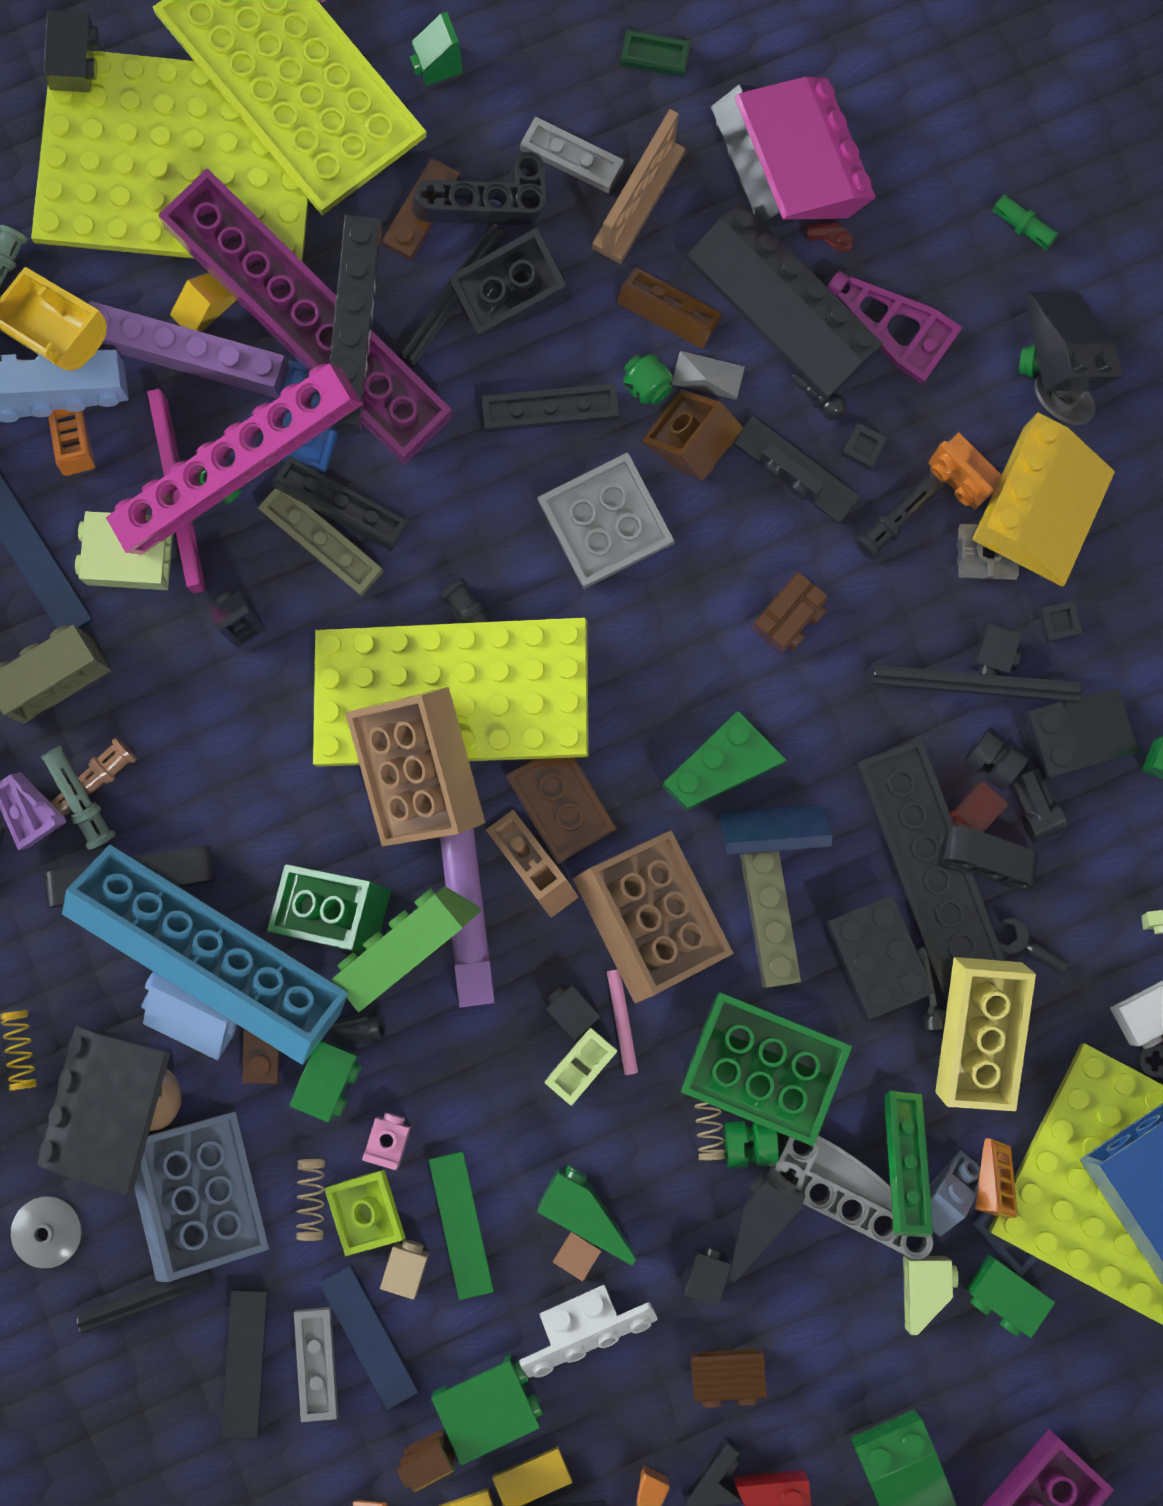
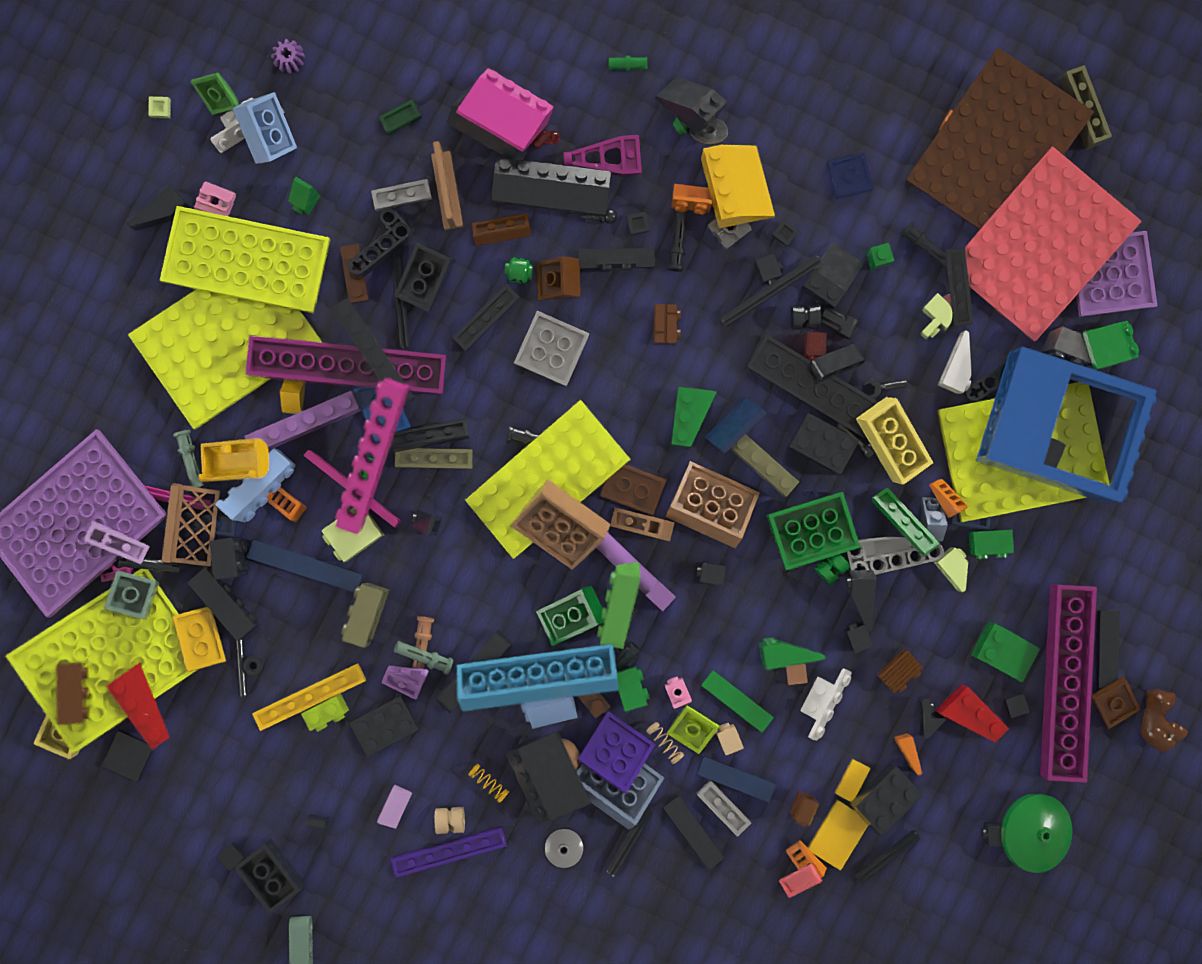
camera: 40 degrees left, 5 degrees up
black brick [43,10,99,92] -> none
green panel [431,1354,544,1466] -> none
yellowish green brick [544,1027,617,1106] -> none
bright pink bar [606,969,638,1075] -> none
light grey slope [672,351,745,400] -> none
tan piece [694,1102,726,1160] -> none
none -> dark purple plate [577,711,656,794]

